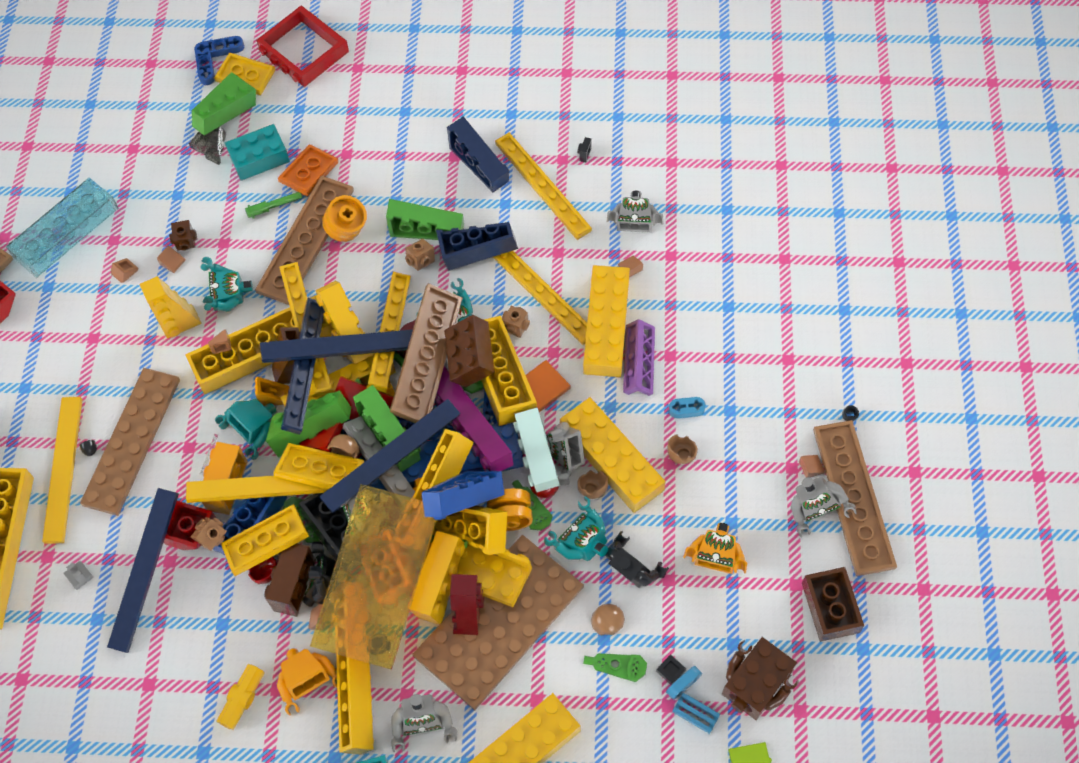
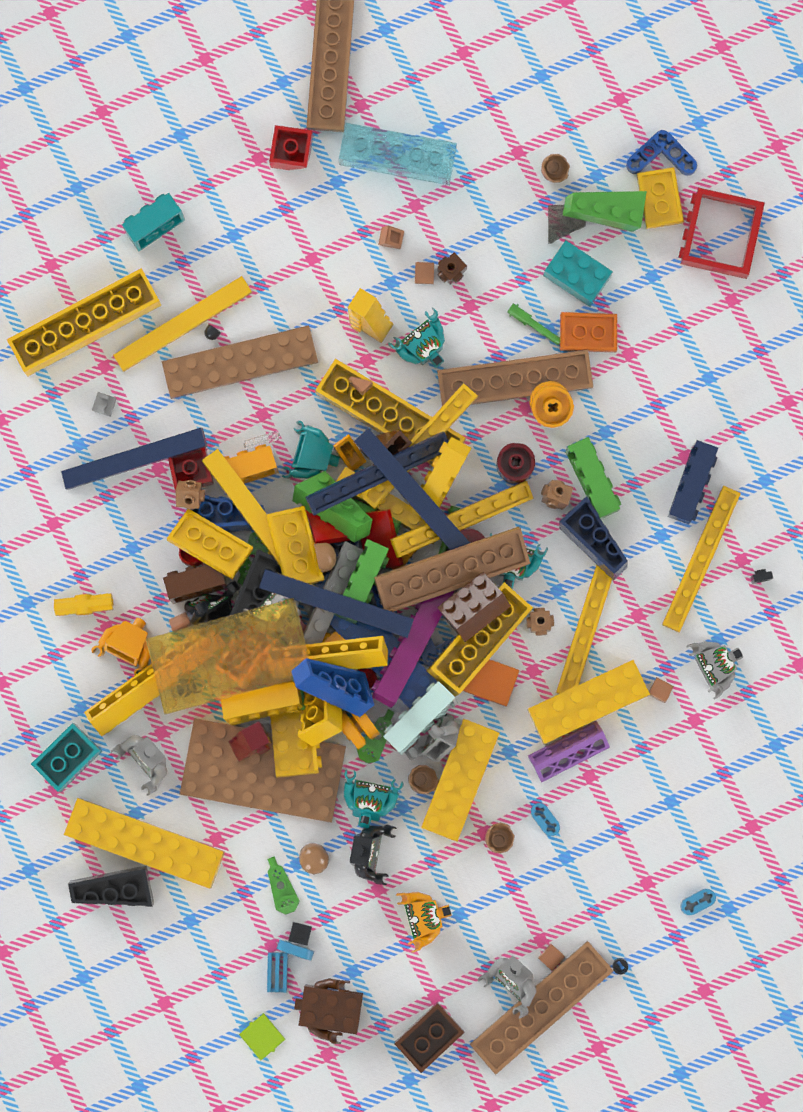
camera: 60 degrees right, 20 degrees up
none -> dark red brick [496,443,535,484]
none -> medium nougat hair [541,154,570,183]
none -> dark azure beam [680,889,716,915]

